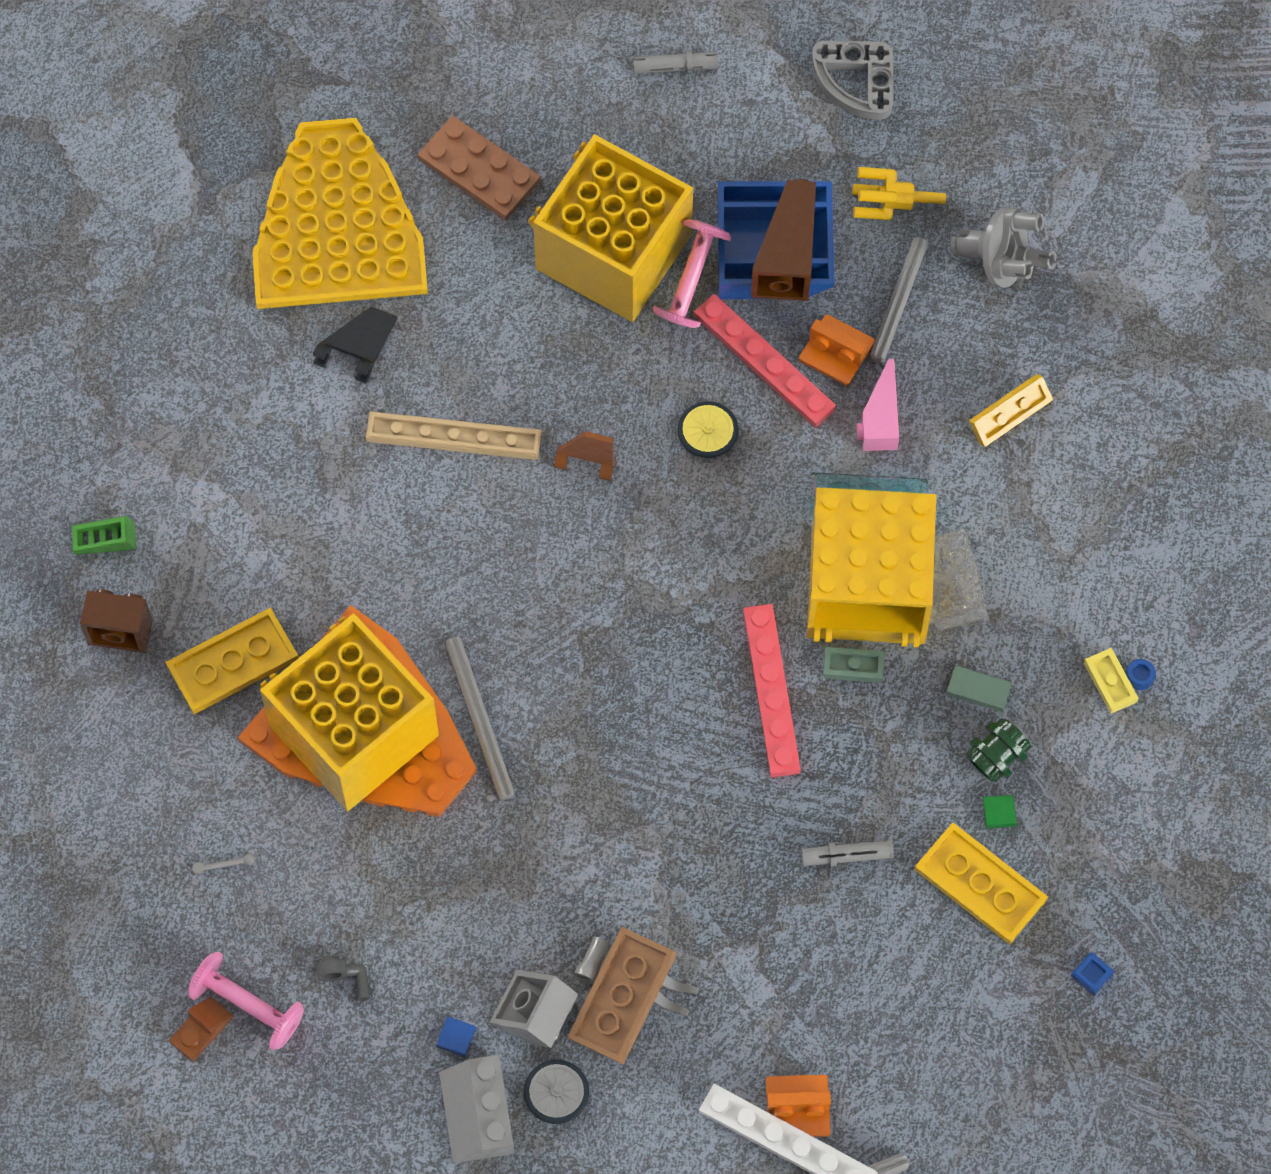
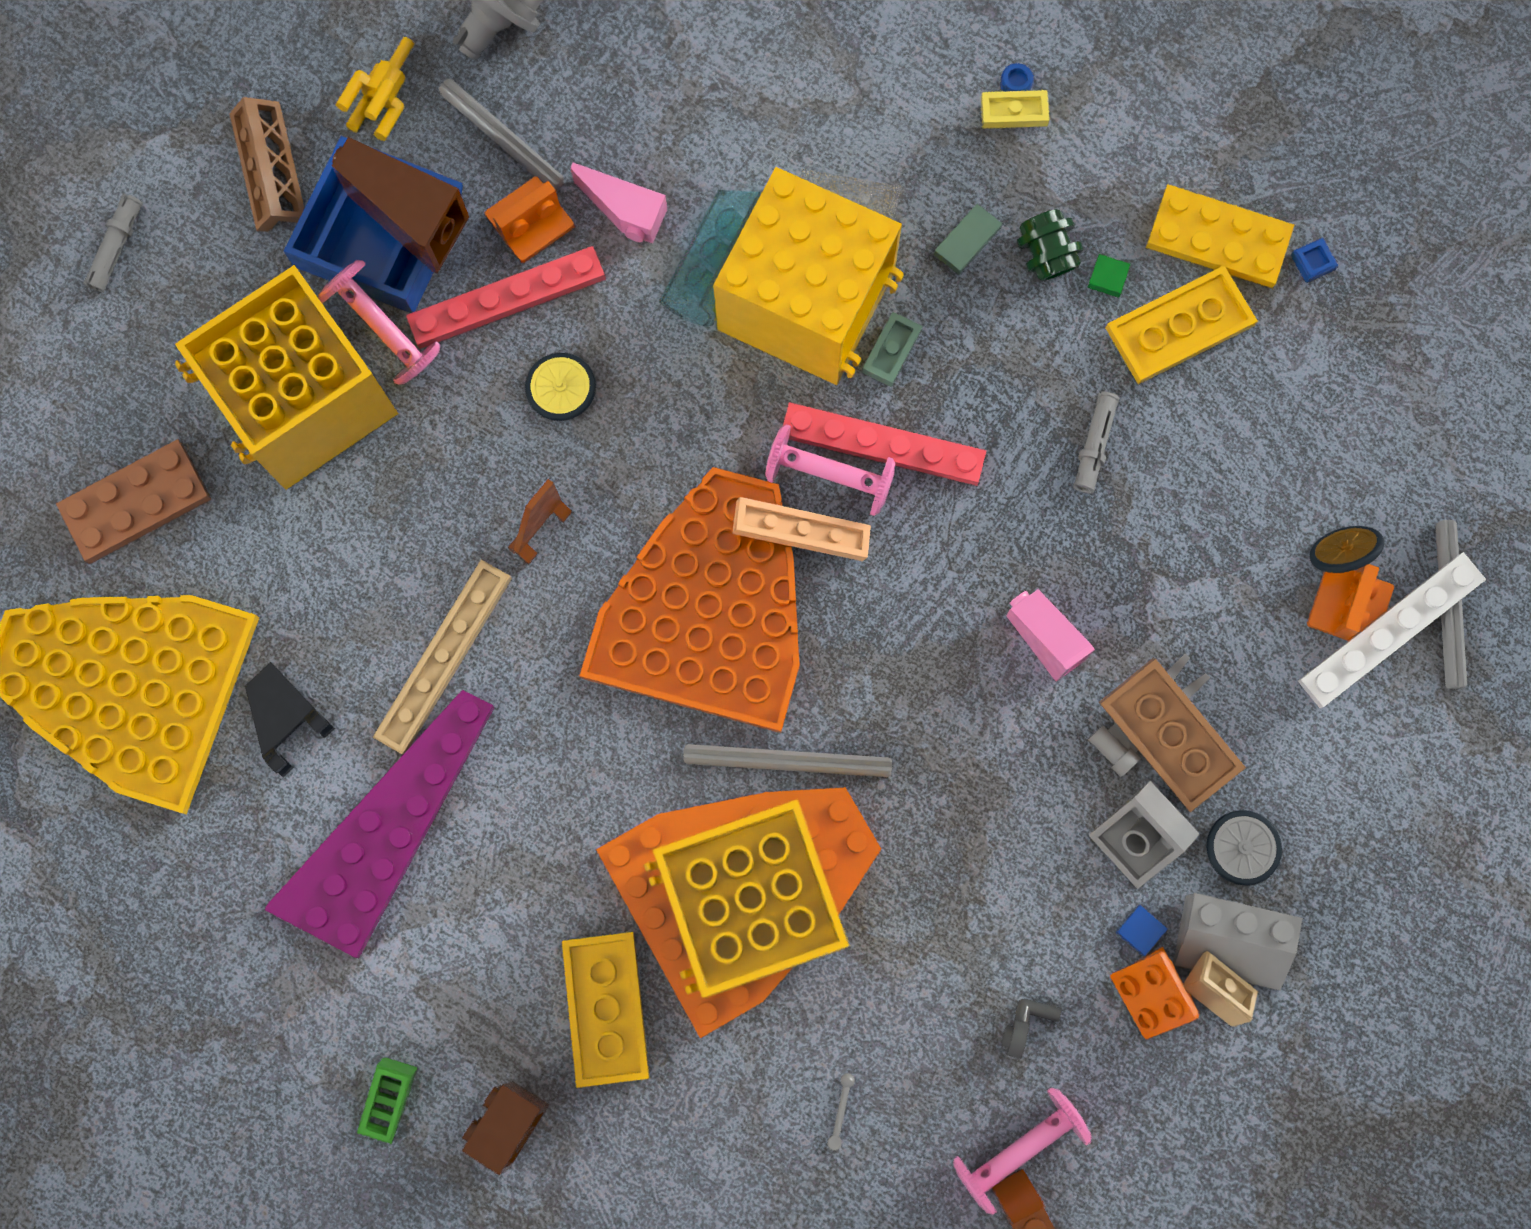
camera: 65 degrees left, 10 degrees up
light grey beam [812,41,893,120] -> none
yellow plate [969,374,1053,447] -> none
none -> medium nougat fence [230,97,305,232]
none -> magenta wing [264,690,495,958]
none -> orange wing [579,467,800,733]
none -> light nougat plate [732,497,871,561]
none -> bright pink hose [765,424,895,516]
none -> bright pink slope [1006,589,1095,682]
none -> orange bracket [1110,947,1199,1039]
none -> yellow plate [1146,184,1294,289]
none -> tan slope [1183,951,1258,1026]
none -> pearl gold wheel [1309,526,1385,573]

